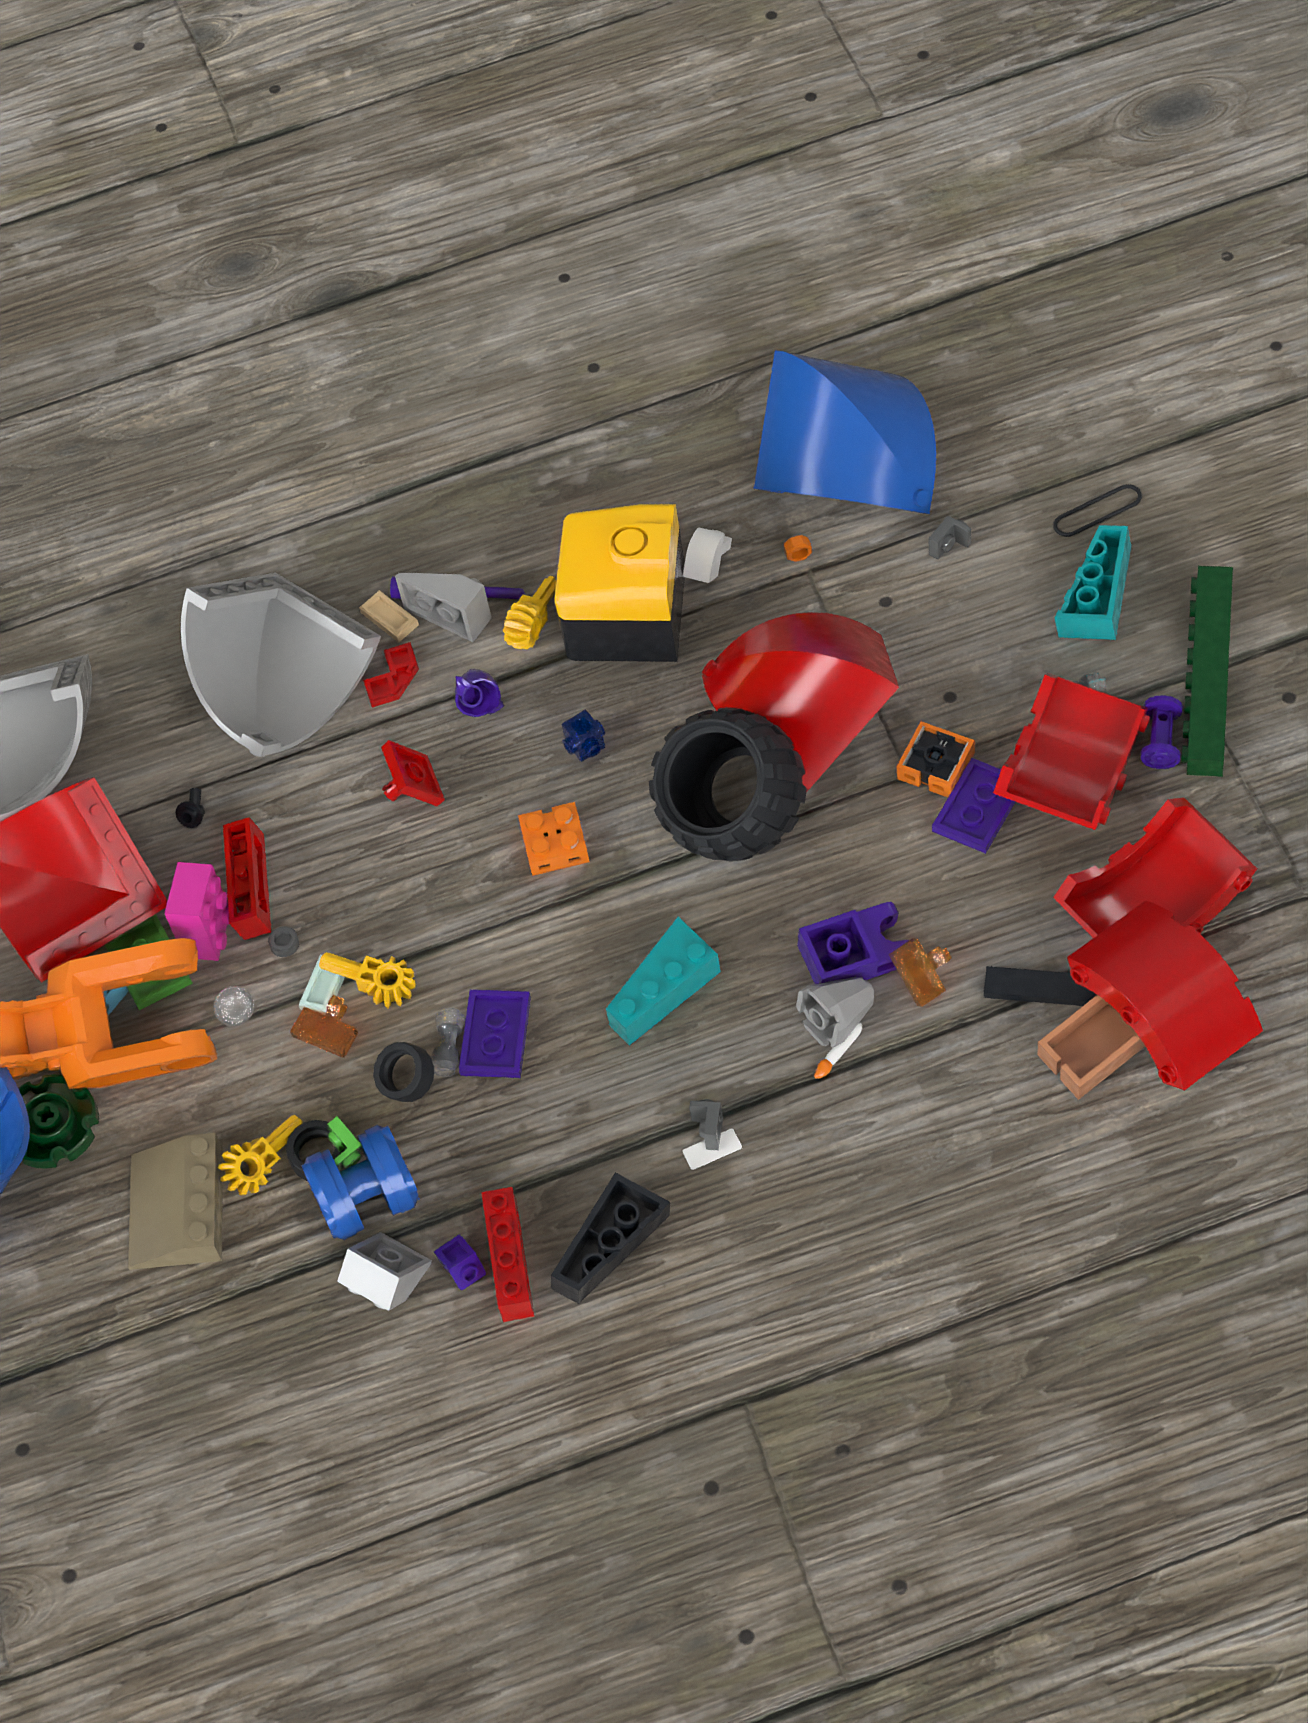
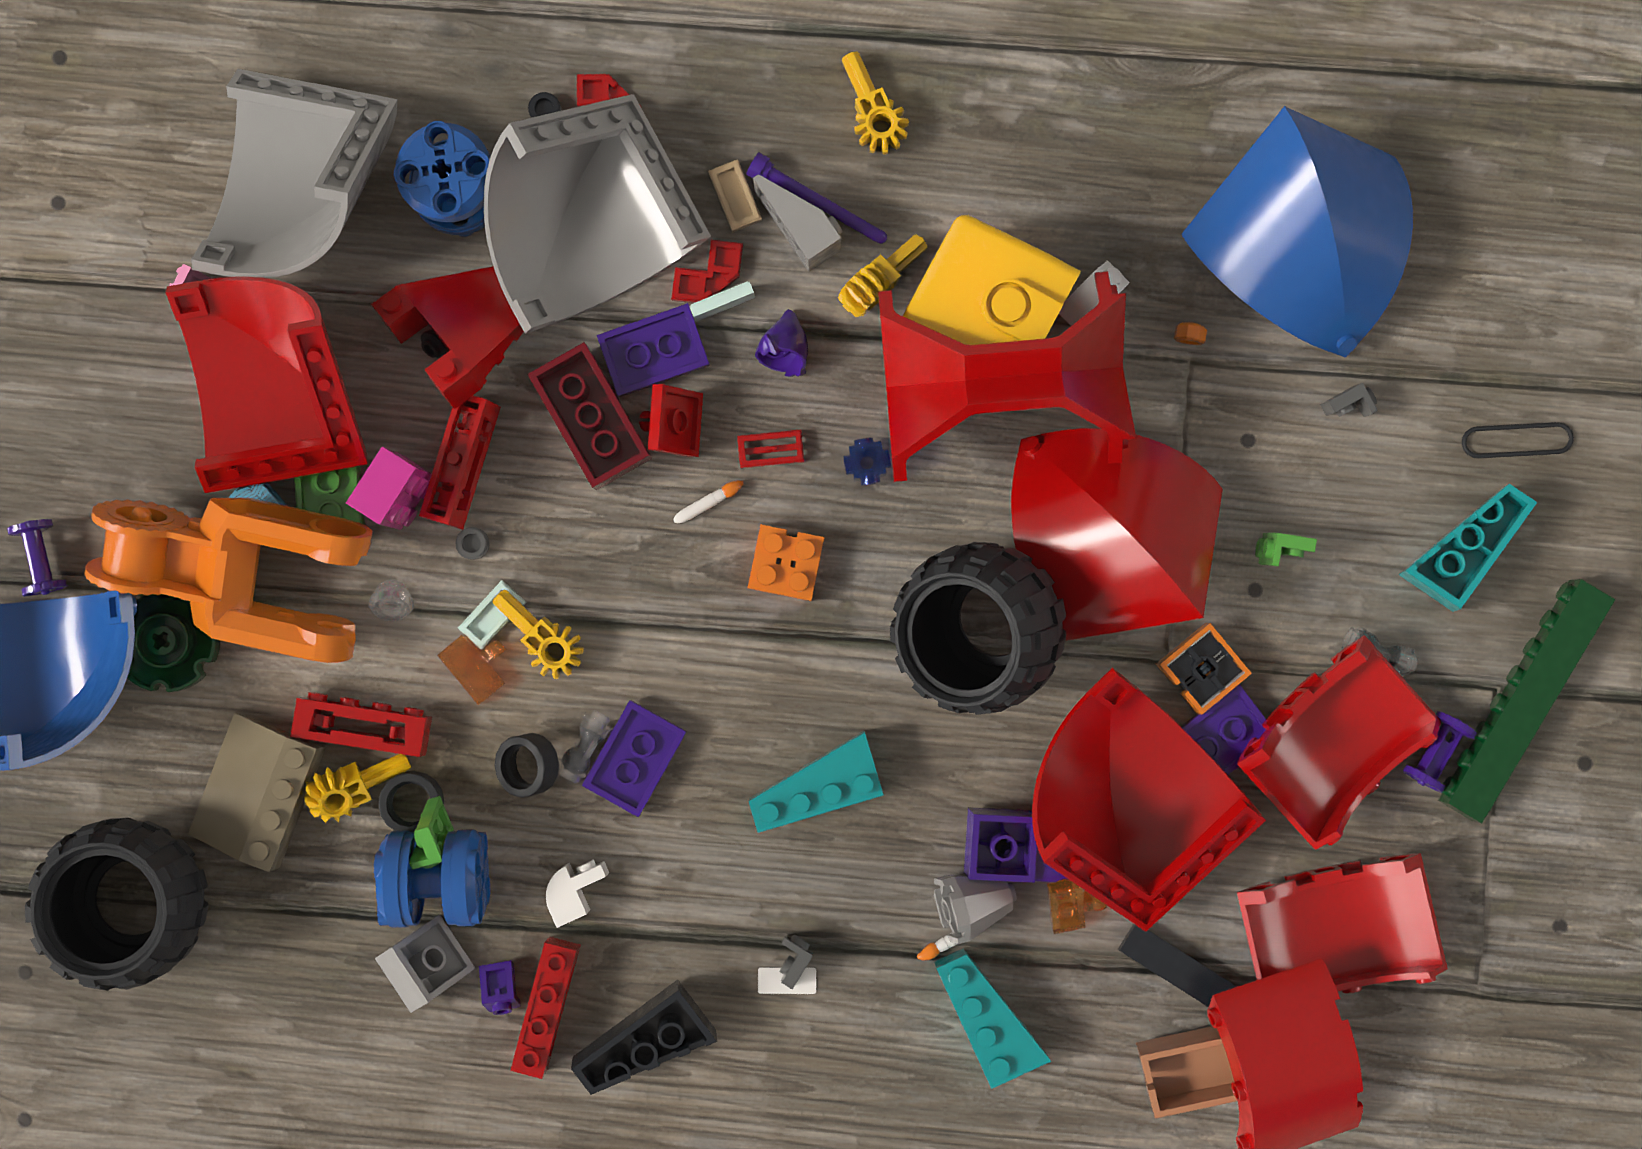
camera: 15 degrees right, 30 degrees up
none -> black tyre [25,817,209,991]
none -> red brick [290,692,432,757]
none -> red wedge [371,266,524,409]
none -> blue wheel [393,121,491,237]
none -> dark red brick [527,342,653,491]
none -> white brick [546,859,609,928]
none -> dark purple plate [596,303,710,397]
none -> white piece [674,480,744,523]
none -> light aqua tile [689,281,755,322]
none -> red tile [737,430,804,469]
none -> yellow gear [842,51,909,155]
none -> red panel [878,271,1136,482]
none -> teal wedge [934,948,1051,1089]
none -> red panel [1032,667,1266,932]
none -> bright green bracket [1255,533,1317,566]

